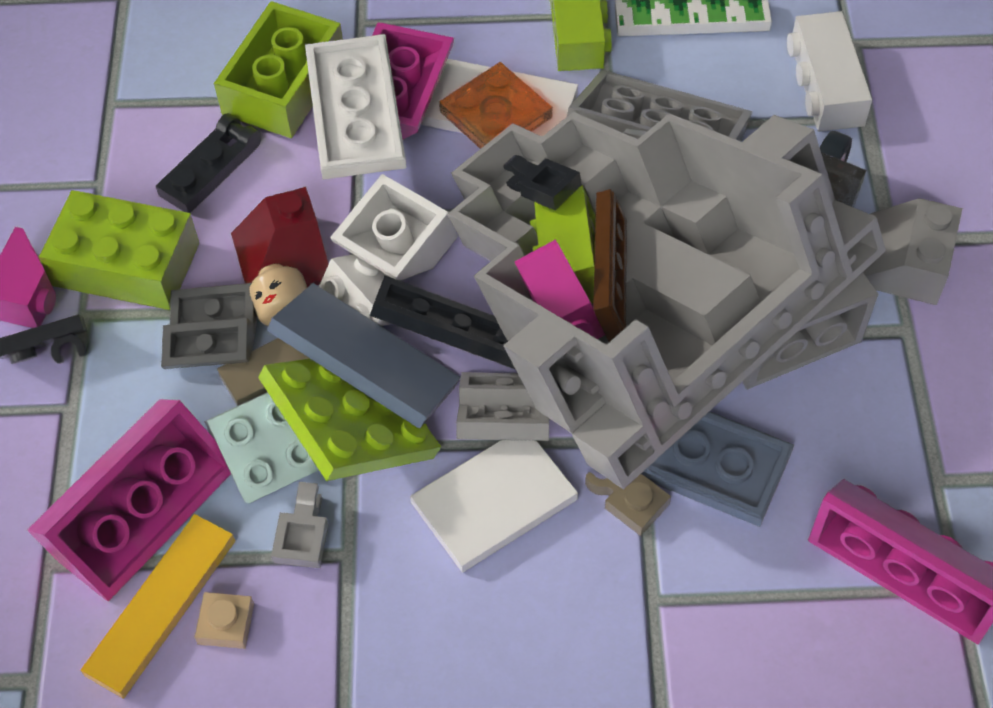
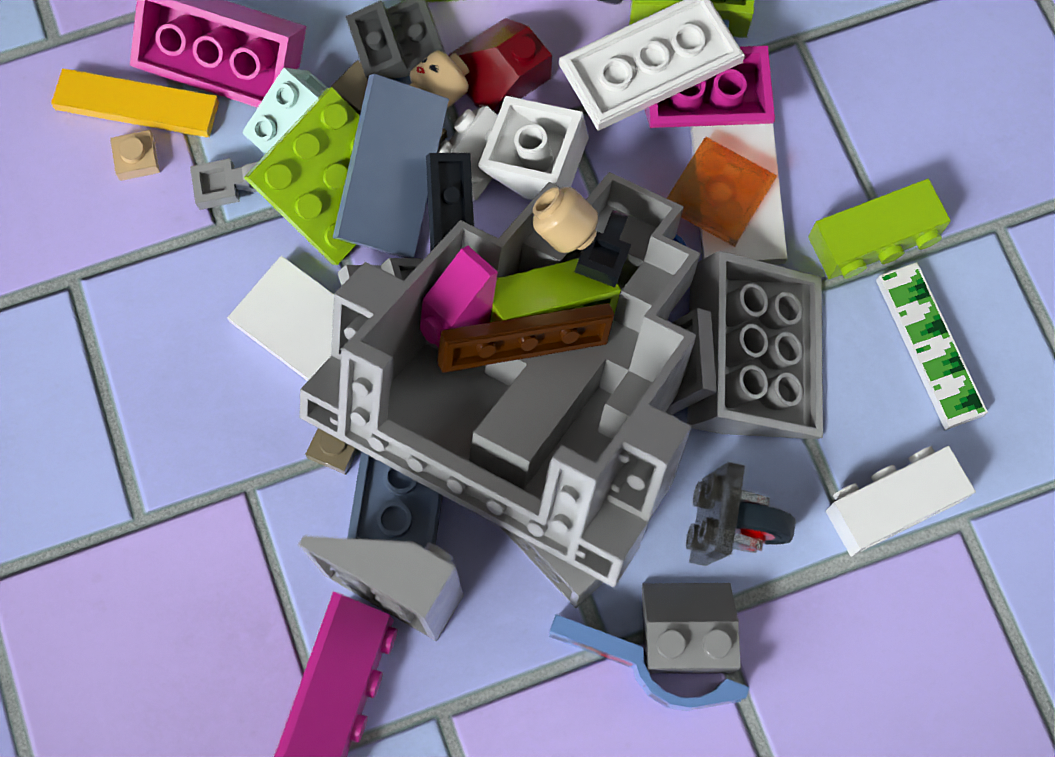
camera: 70 degrees right, 15 degrees up
none -> light grey slope [298,536,464,642]
none -> tan head [533,187,598,253]
none -> medium blue piece [549,614,750,711]

